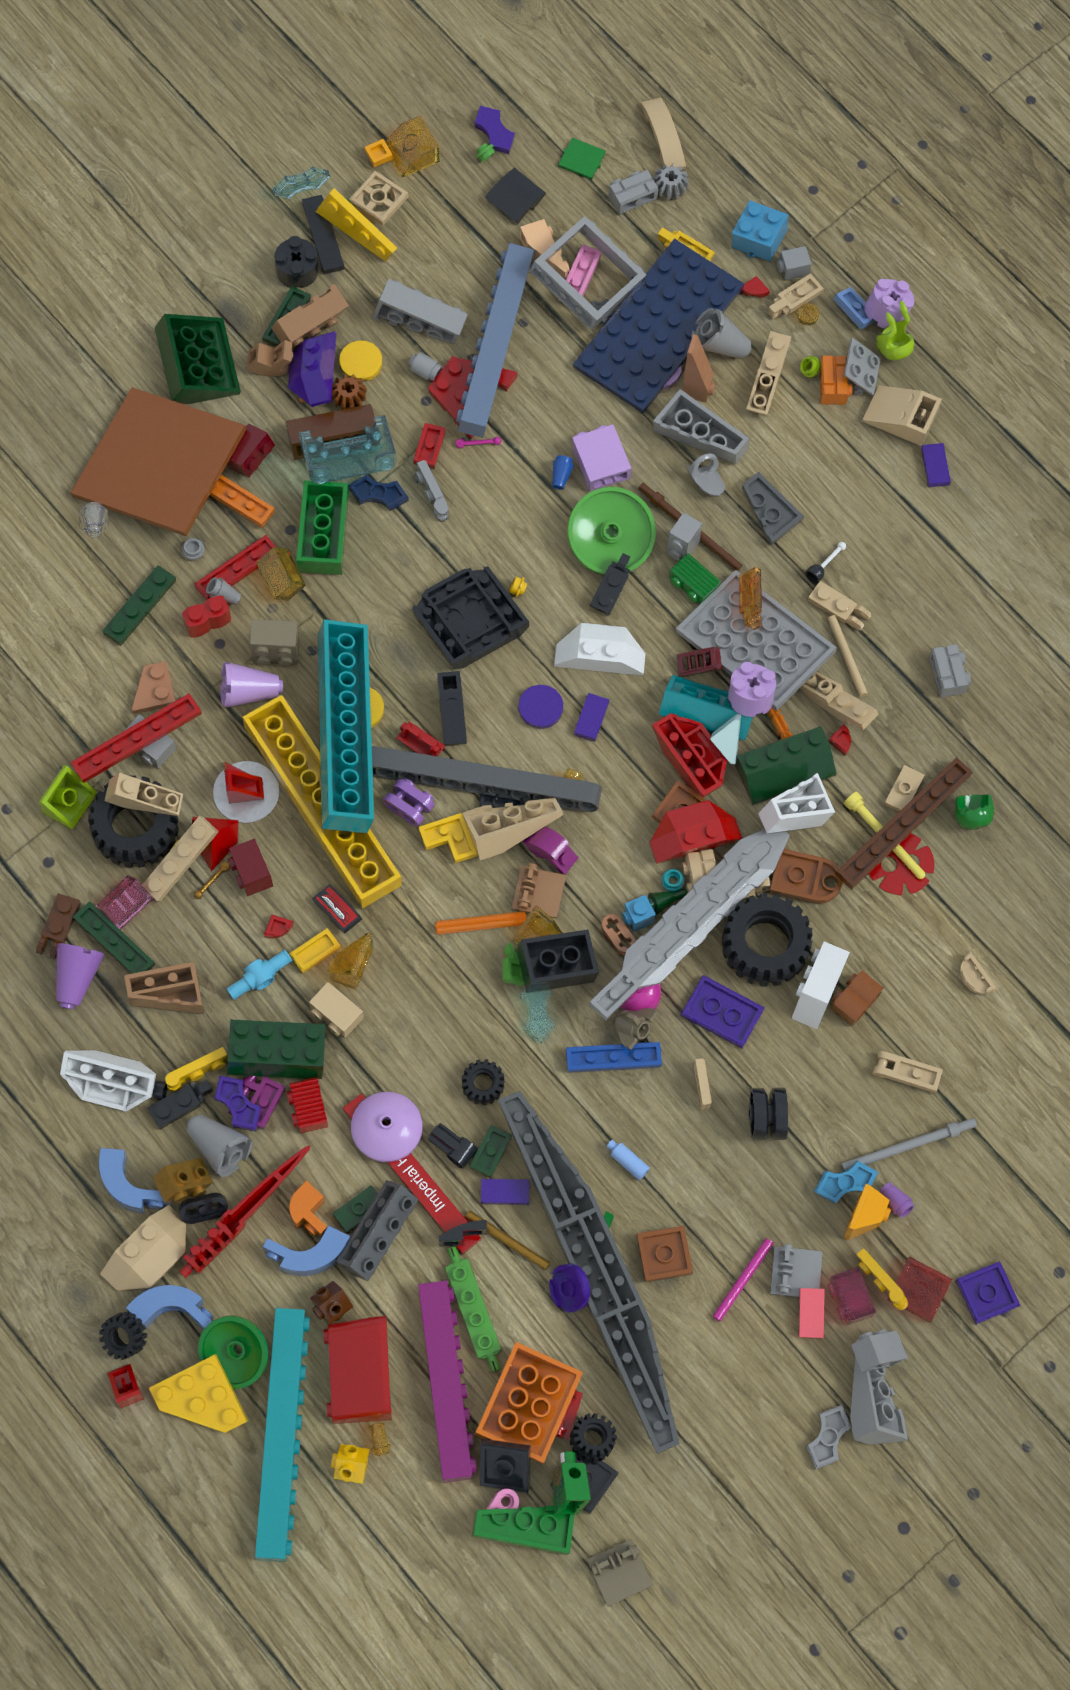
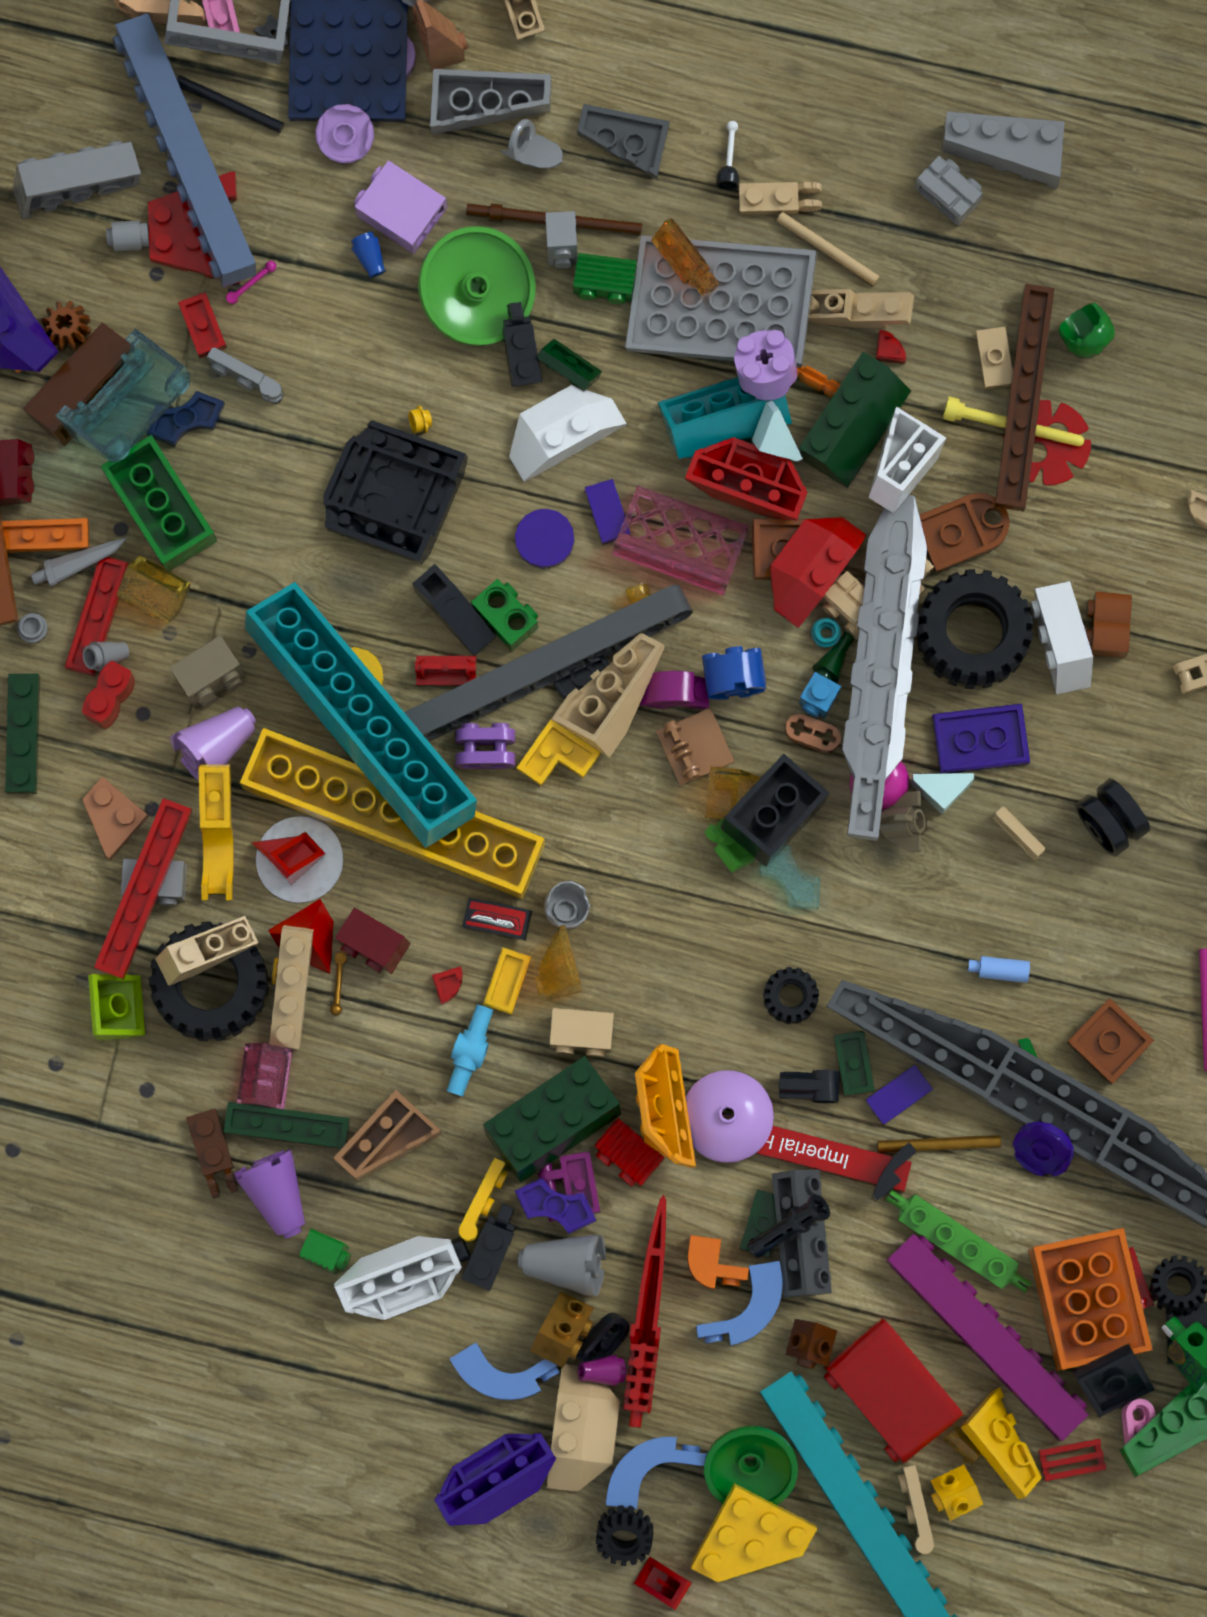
camera: 30 degrees left, 10 degrees up
yellow tile [339,341,382,381] -> none
orange axle [435,911,527,935] -> none
blue plate [566,1042,662,1073] -> none
dark red slope [676,647,722,677] -> none
none -> light grey bar [31,537,128,586]
none -> black bar [177,75,285,133]
none -> yellow piece [199,764,234,900]
none -> green brick [299,1228,351,1274]
none -> lavender tile [316,104,374,163]
none -> dark purple wedge [434,1433,556,1526]
none -> green brick [471,578,539,652]
none -> dark green plate [537,339,602,391]
none -> light grey hair [544,881,590,930]
none -> magenta cone [578,1355,626,1386]
none -> clear pink fence [612,485,749,595]
none -> light orange wedge [635,1044,696,1168]
none -> blue brick [702,646,767,700]
none -> black pin [748,1194,830,1257]
none -> tan plate [898,1465,934,1554]
none -> light aqua slope [911,773,974,814]
none -> light grey wedge [942,112,1065,190]
none -> yellow wing [961,1387,1042,1500]
none -> red tile [1038,1438,1106,1481]

